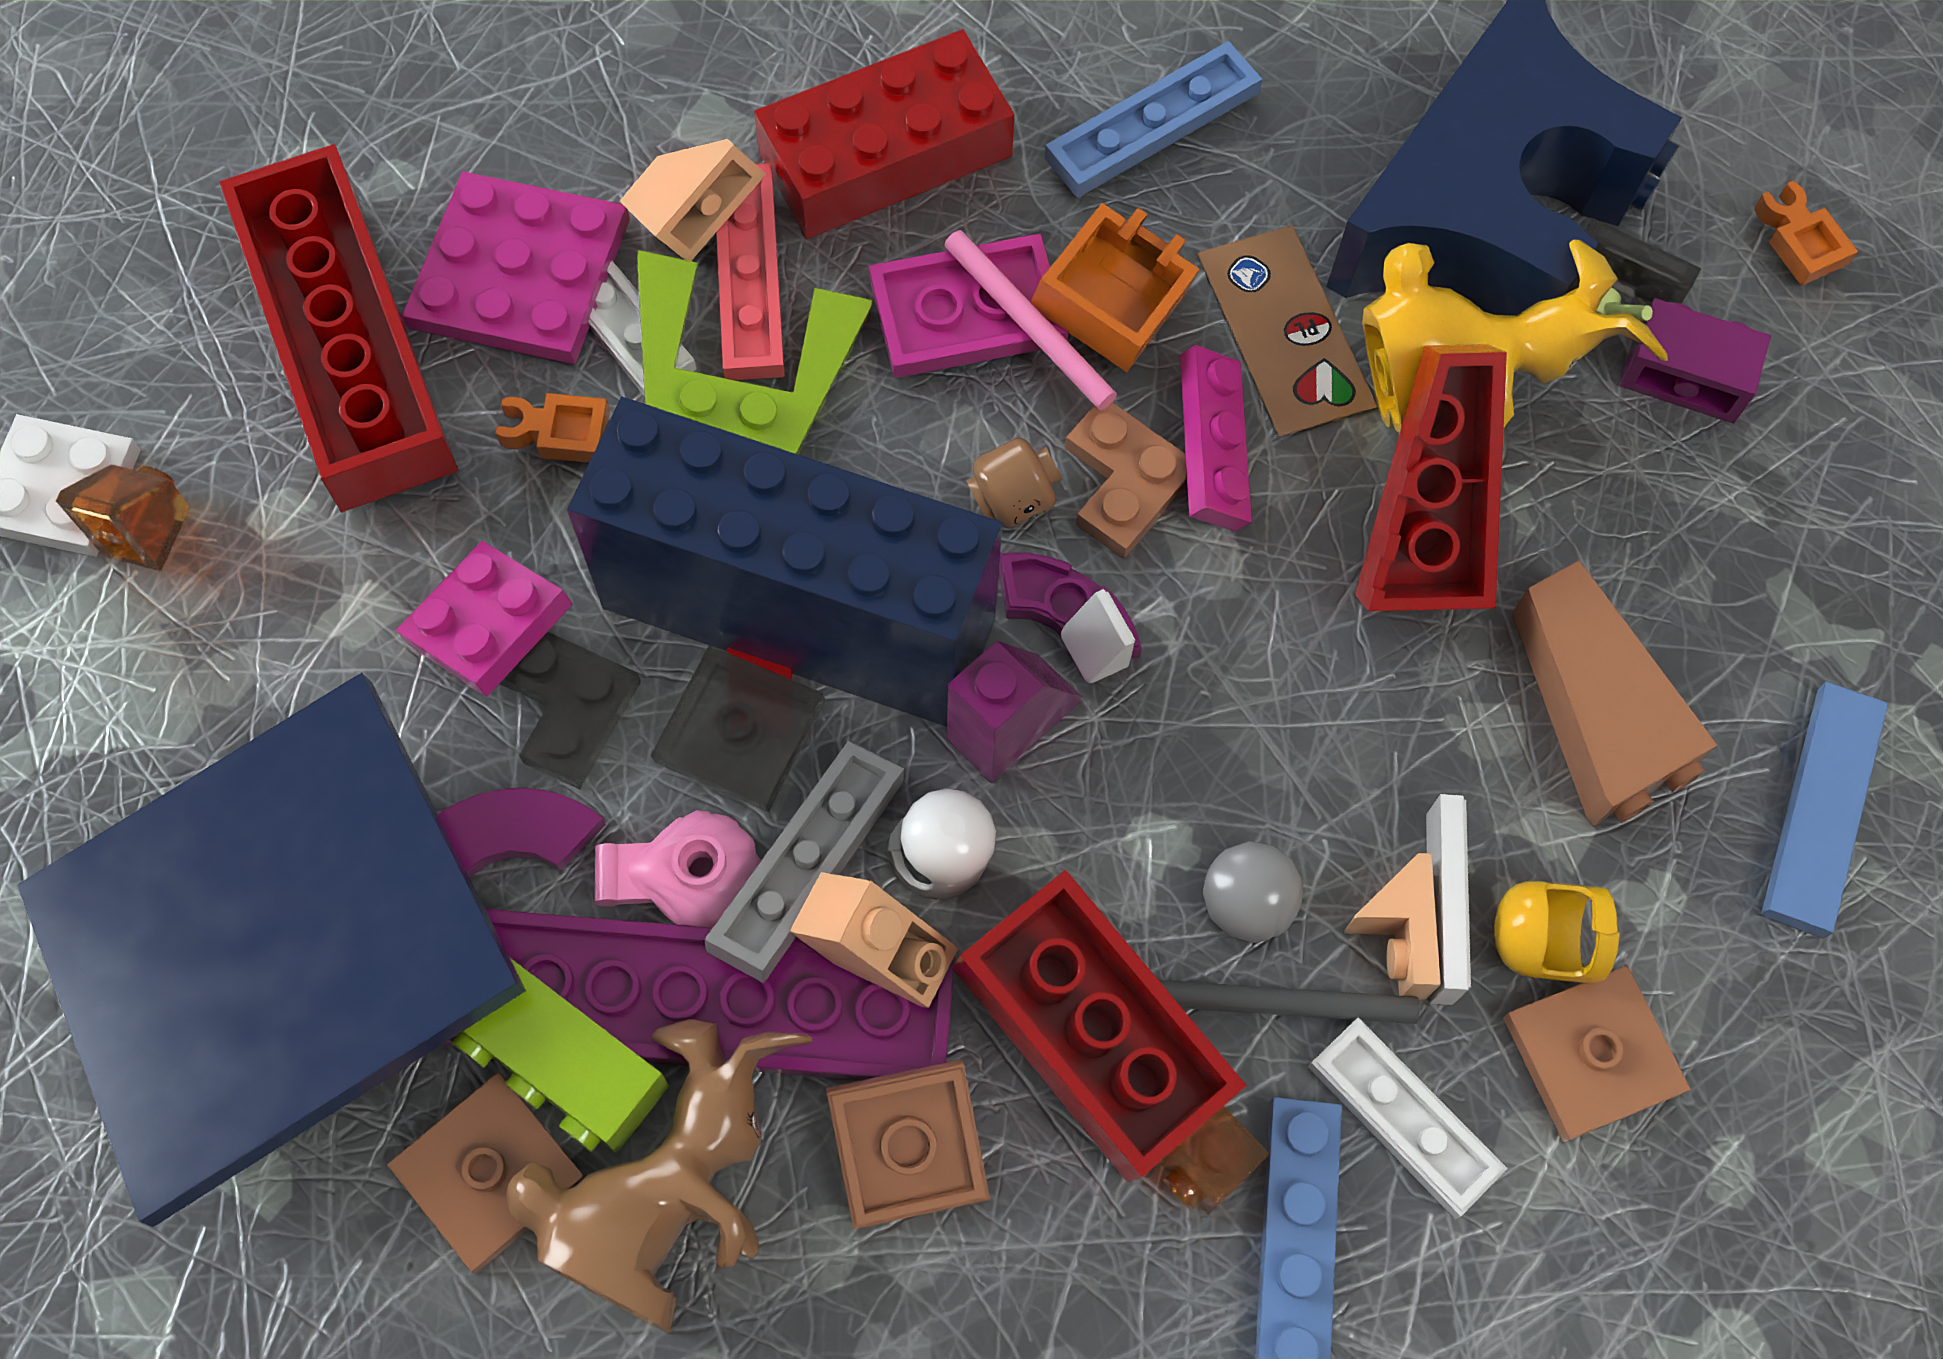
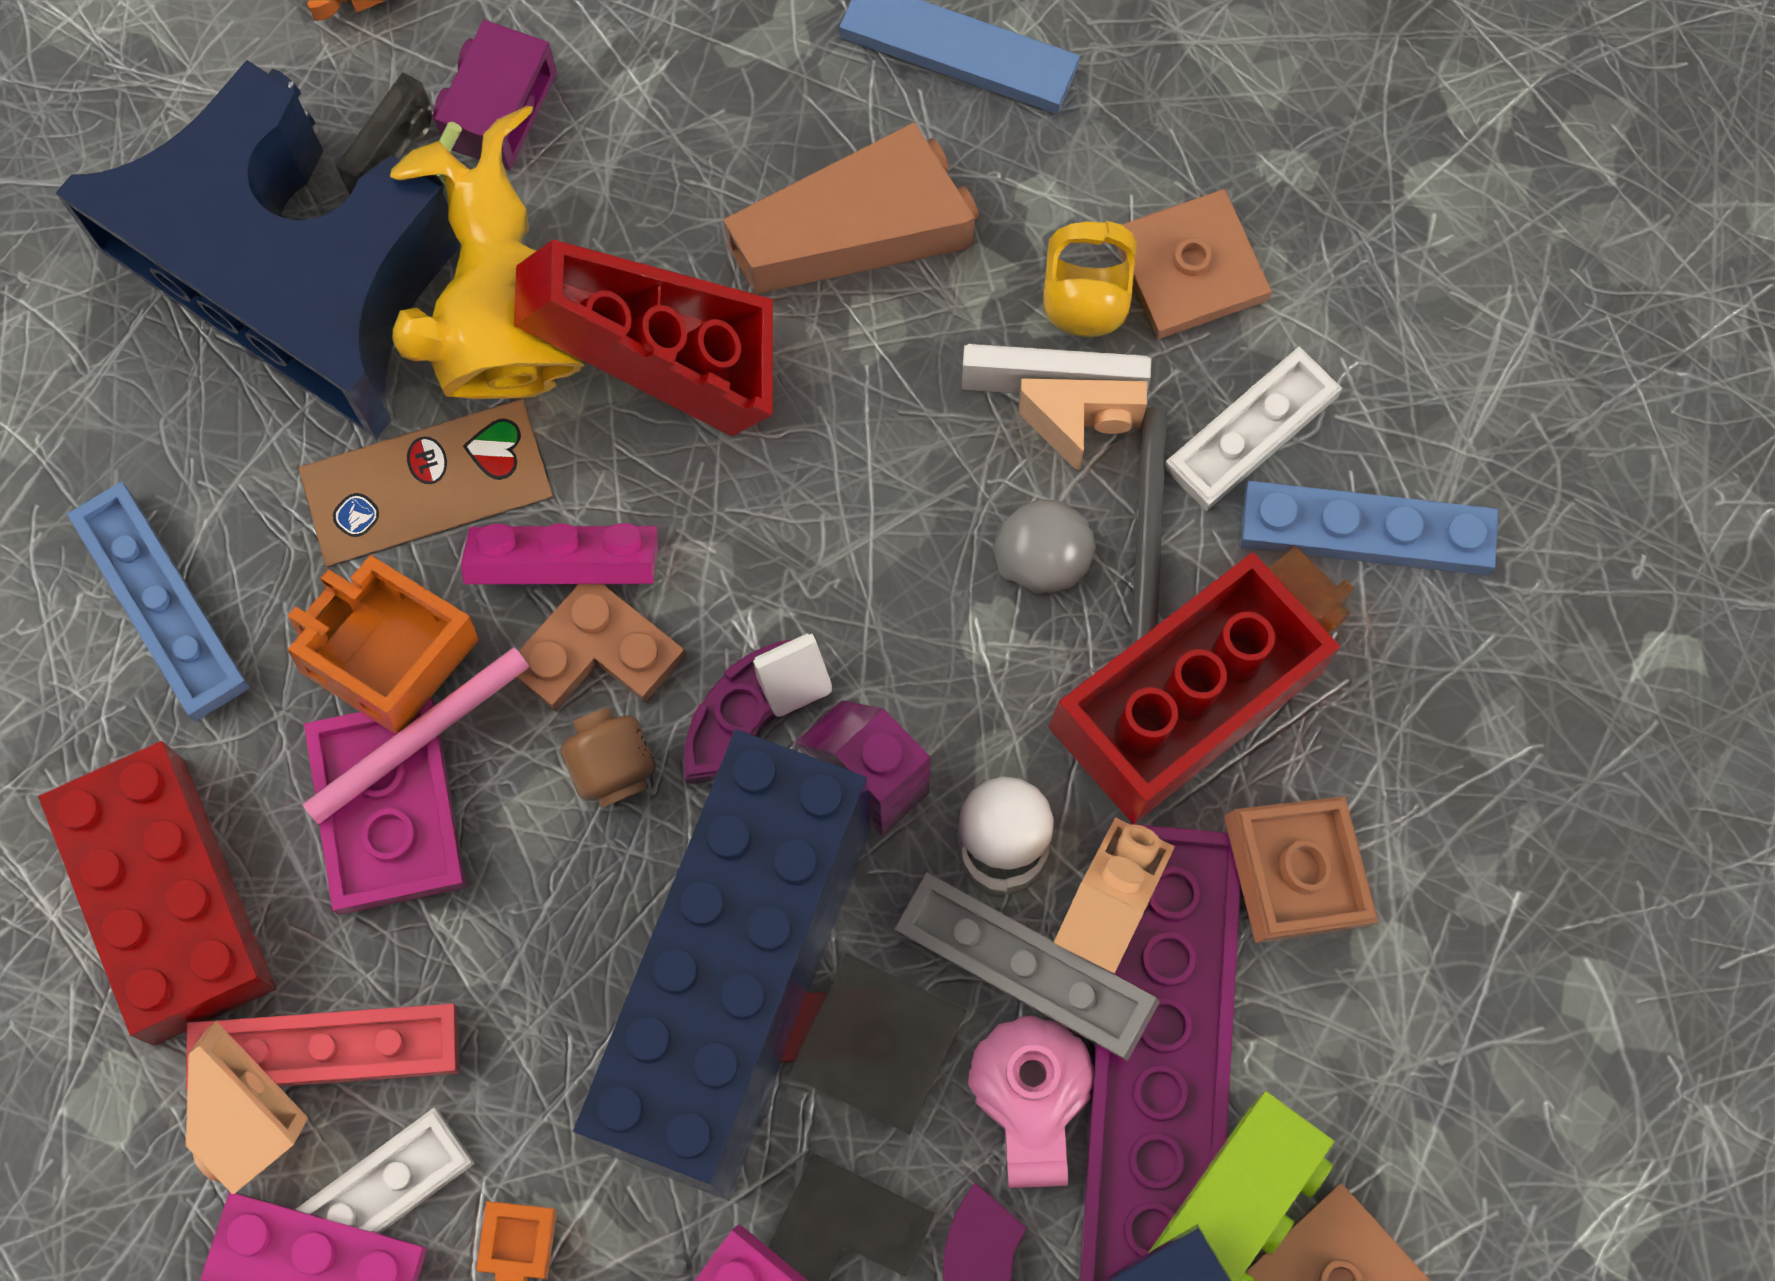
camera: 85 degrees left, 5 degrees up
medium nougat animal [506,1019,813,1334] -> none
lime wing [637,250,873,455] -> none

